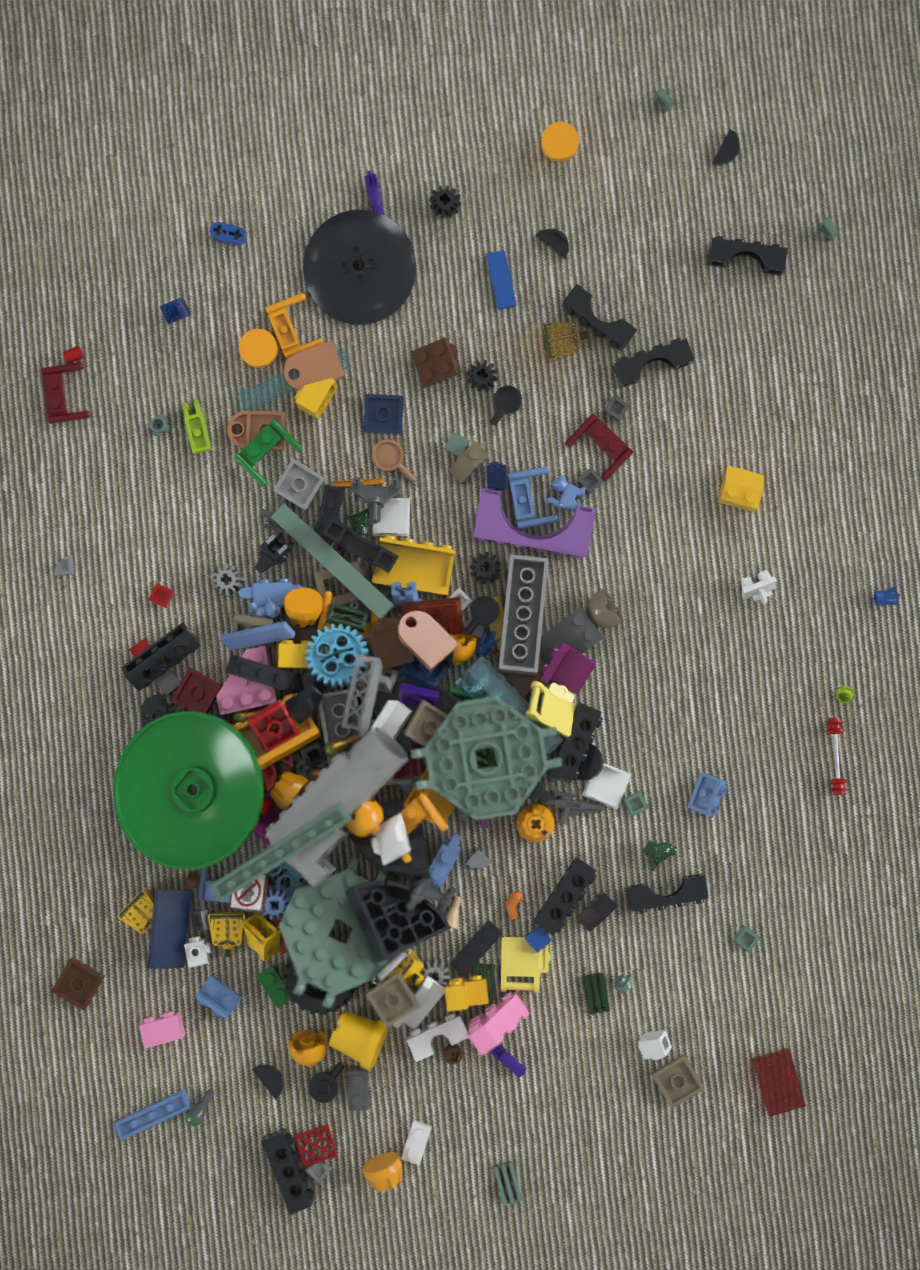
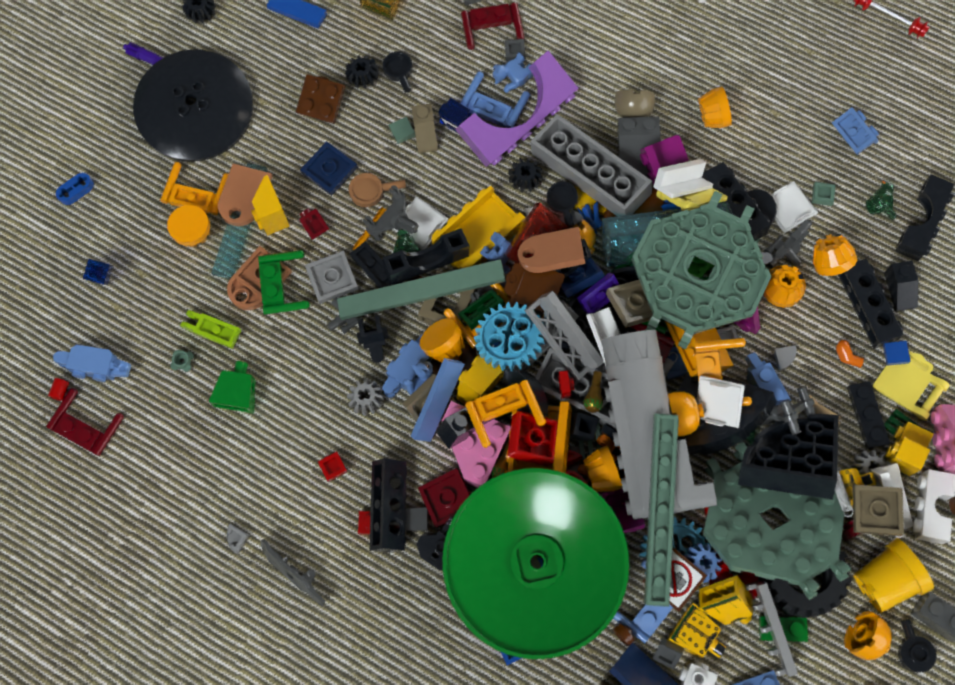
camera: 50 degrees left, 15 degrees down
none -> medium blue hinge [53,345,131,382]
none -> green torso [209,361,256,414]
none -> dark grey piece [260,539,325,607]
none -> dark red bracket [297,208,329,240]
none -> light orange plate [465,380,546,448]
none -> red plate [558,371,574,399]
none -> white panel [653,159,713,198]
none -> light orange piece [698,86,732,128]
none -> light grey hinge [745,580,798,677]
none -> light orange piece [813,234,858,276]

